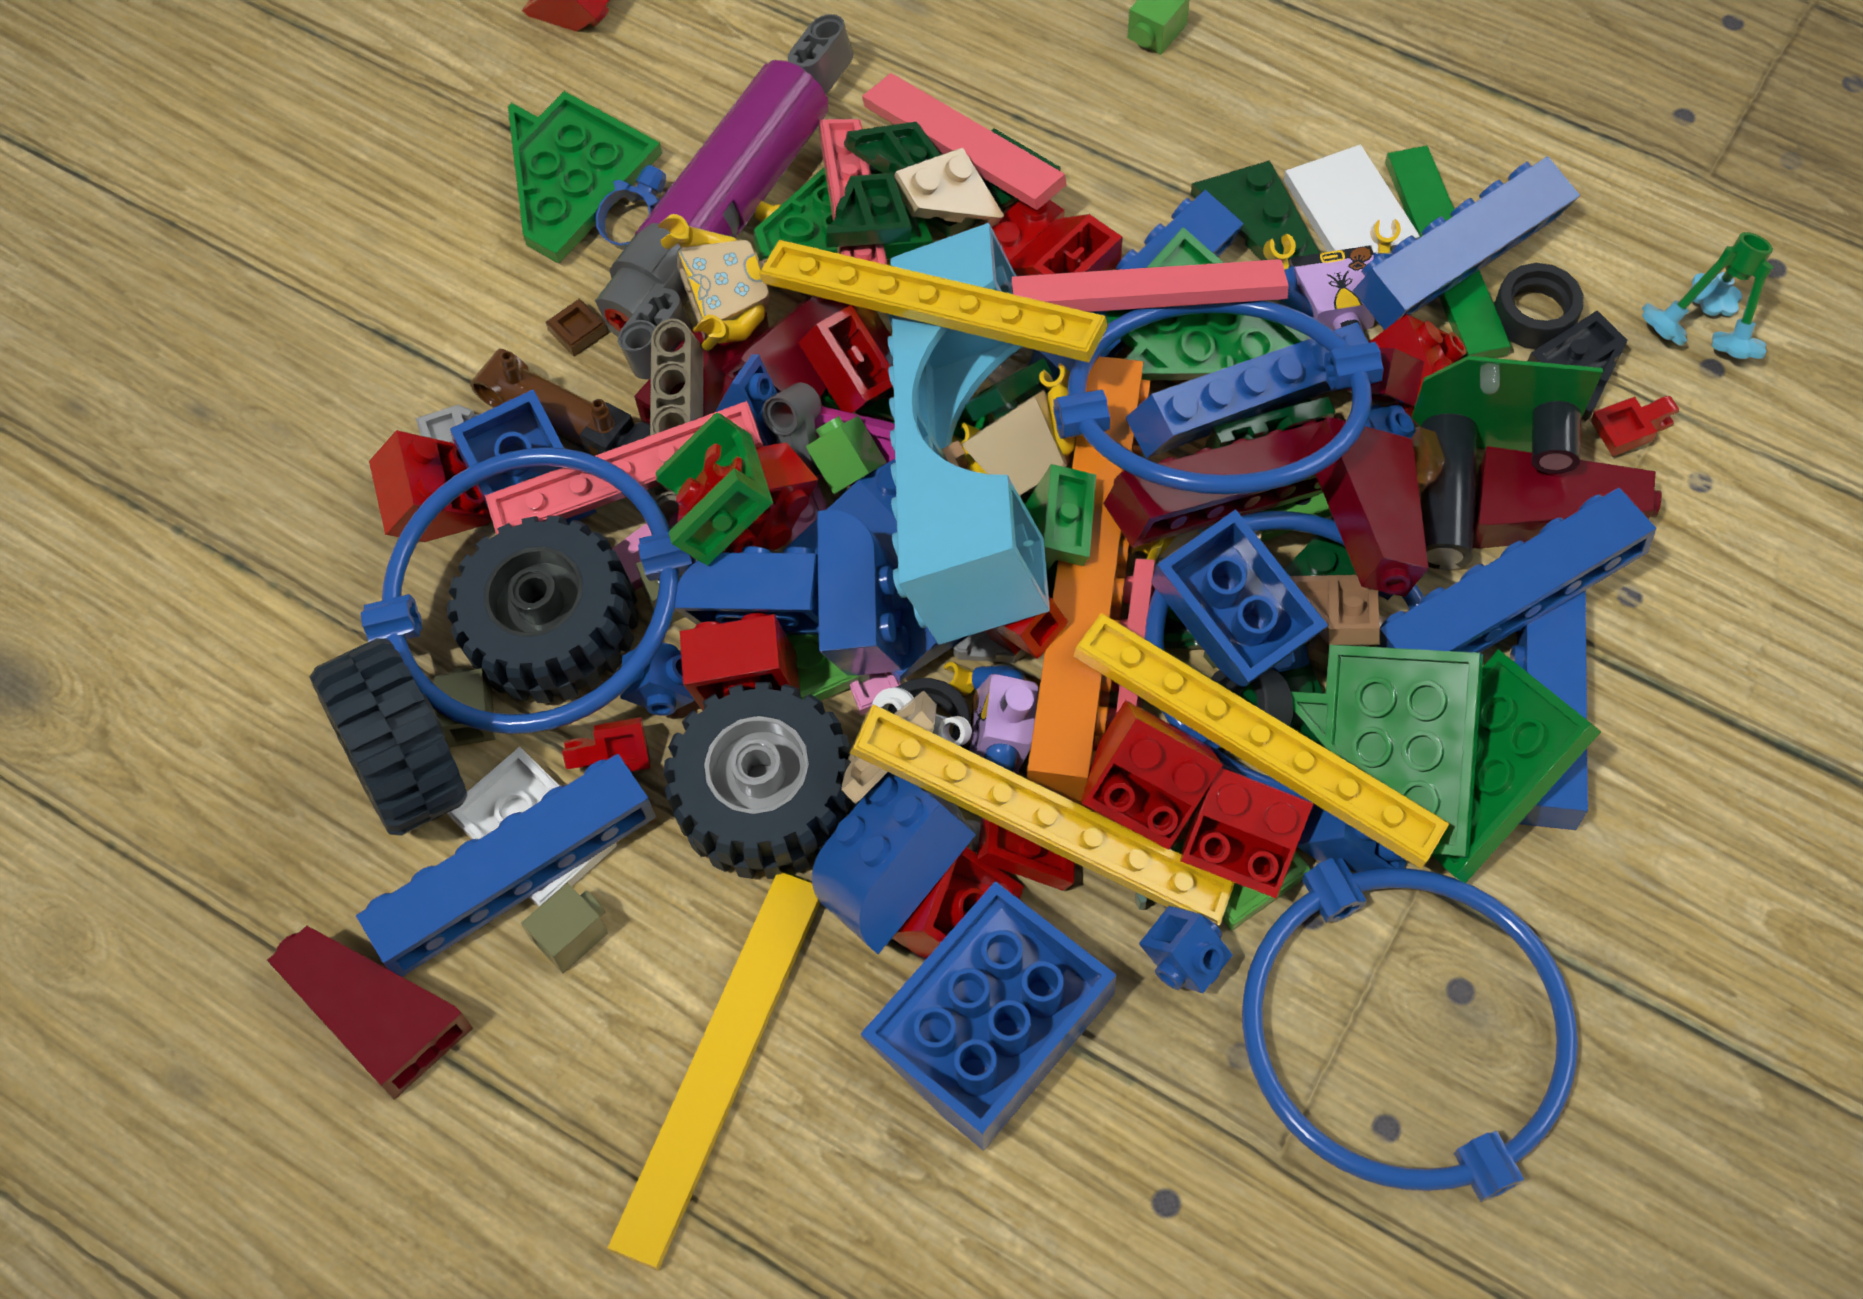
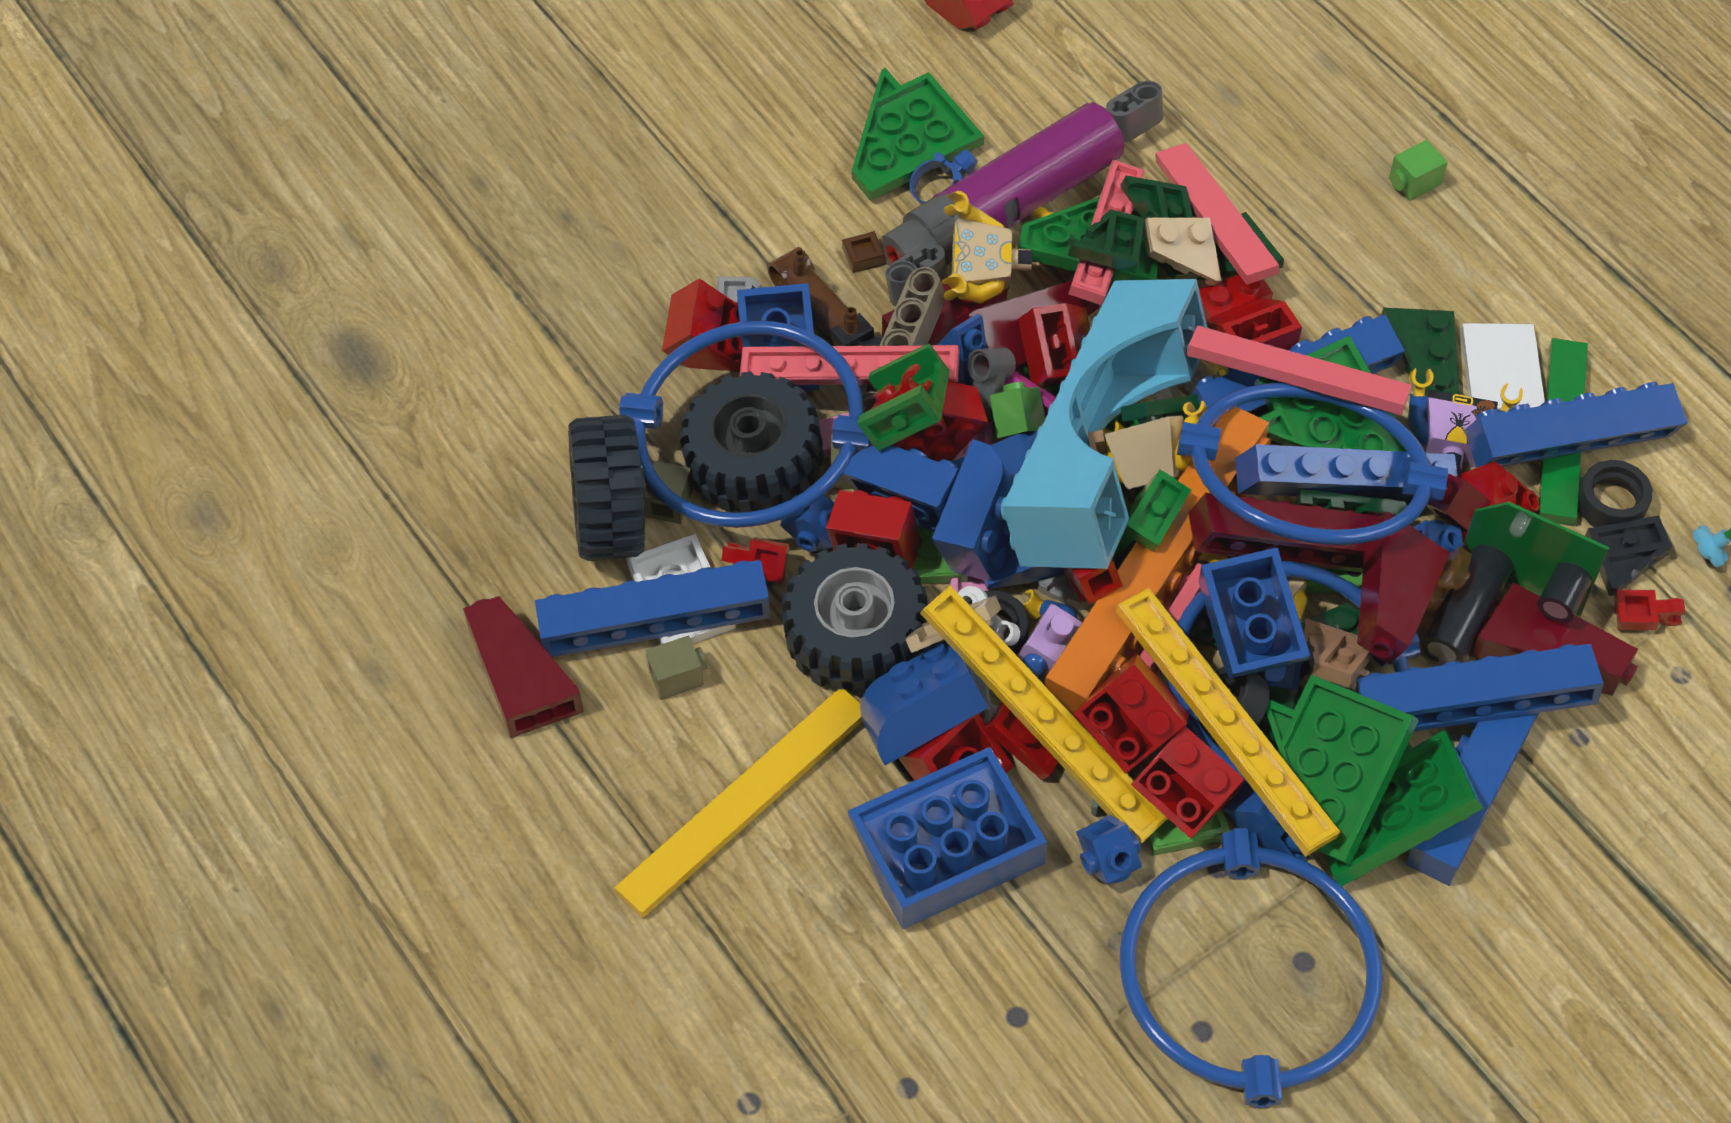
camera: 20 degrees right, 5 degrees down
yellow tile [759,240,1108,363] -> none

